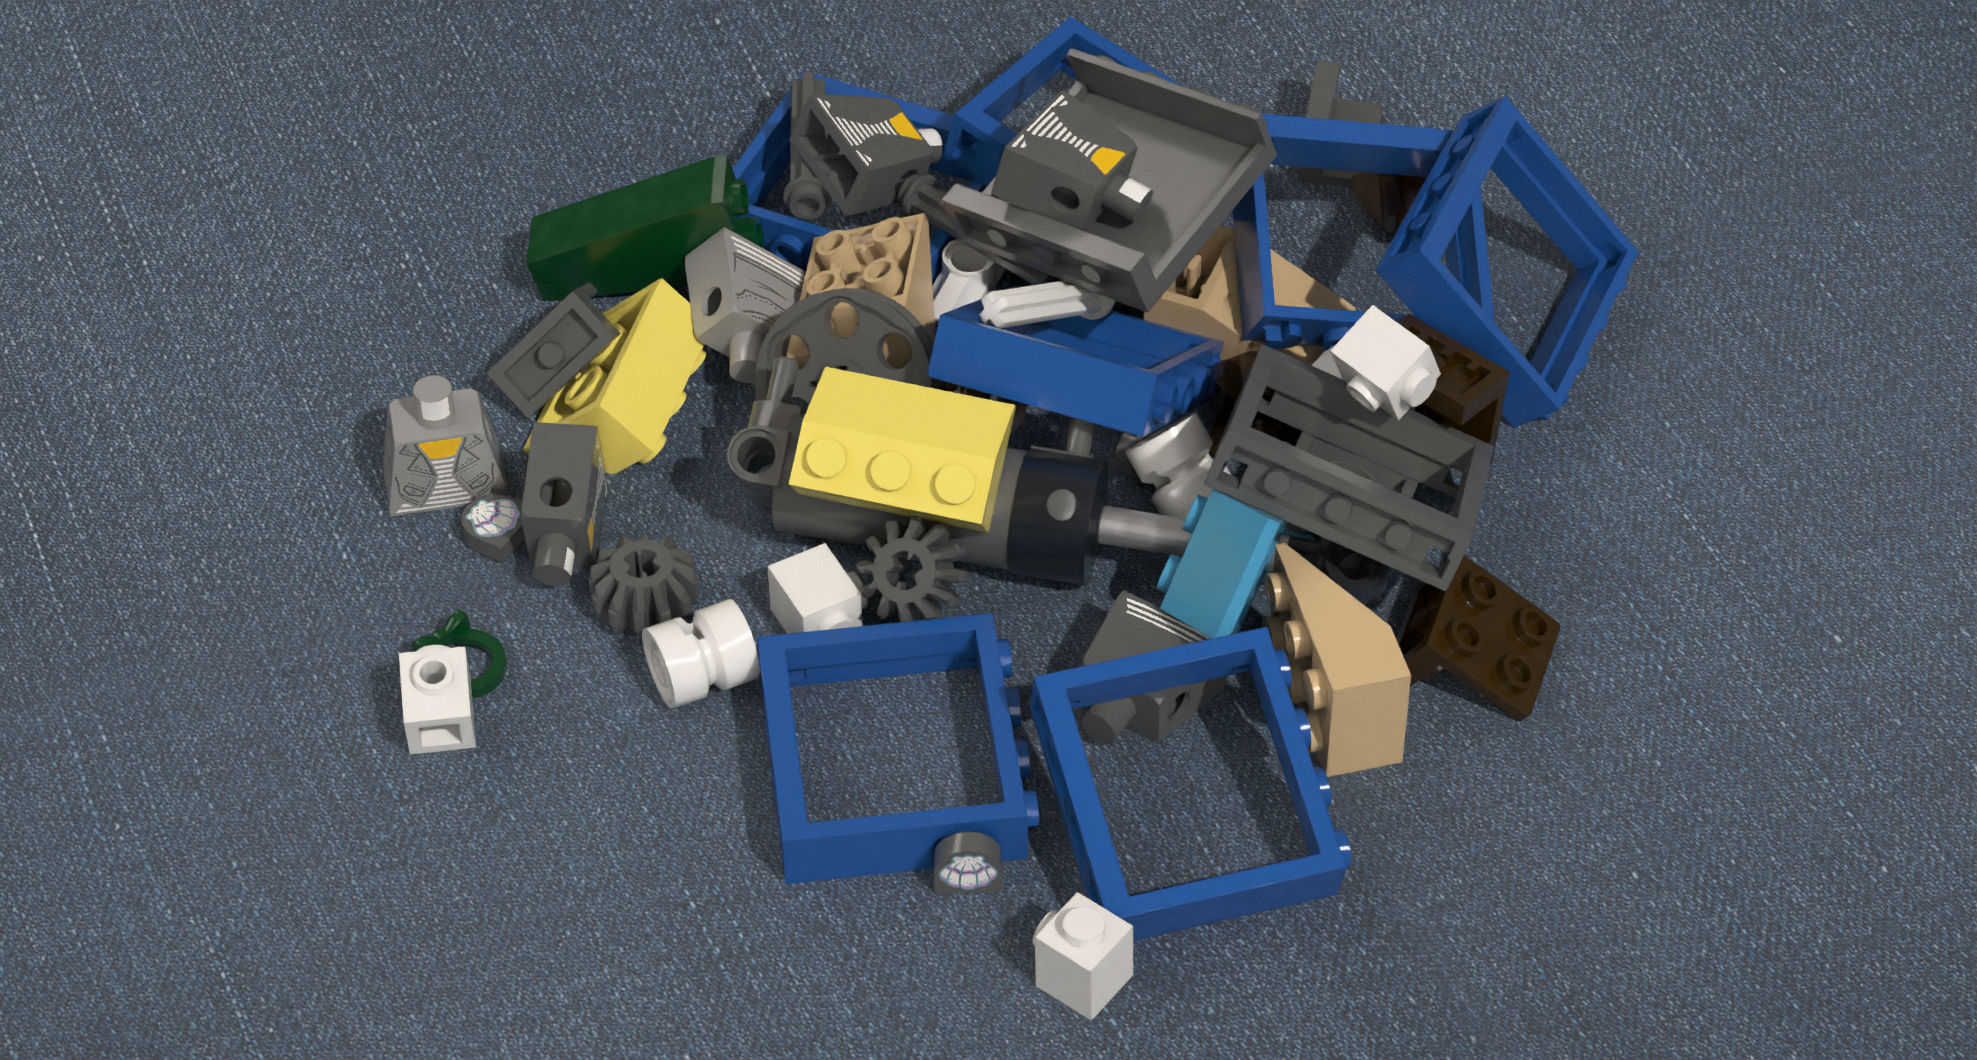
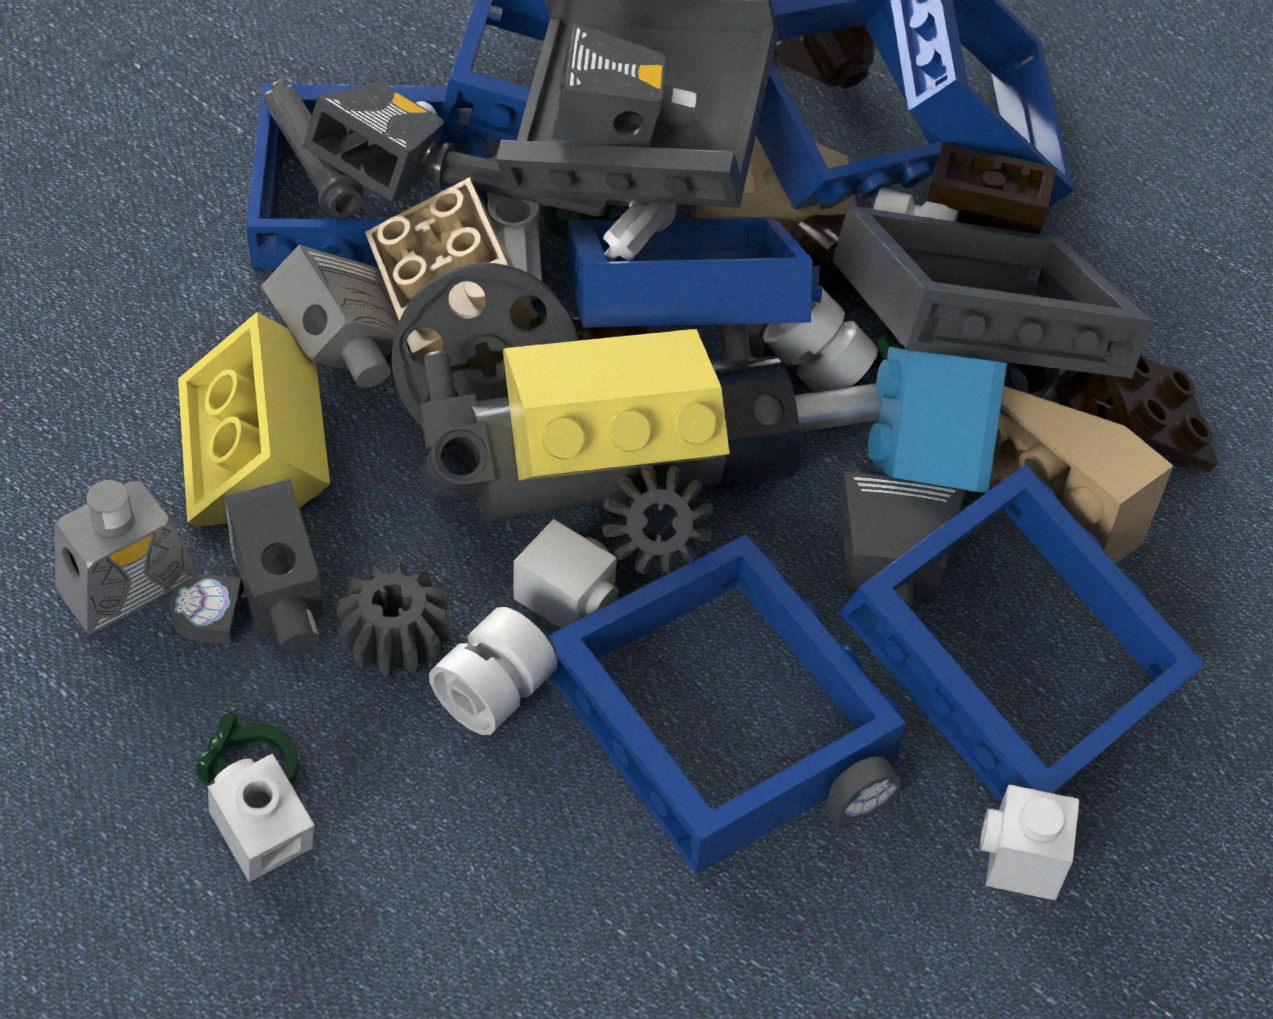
camera: 30 degrees left, 5 degrees up
dark grey panel [486,282,621,419] -> none
dark green slope [527,155,764,301] -> none
white brick [1330,305,1441,421] -> none

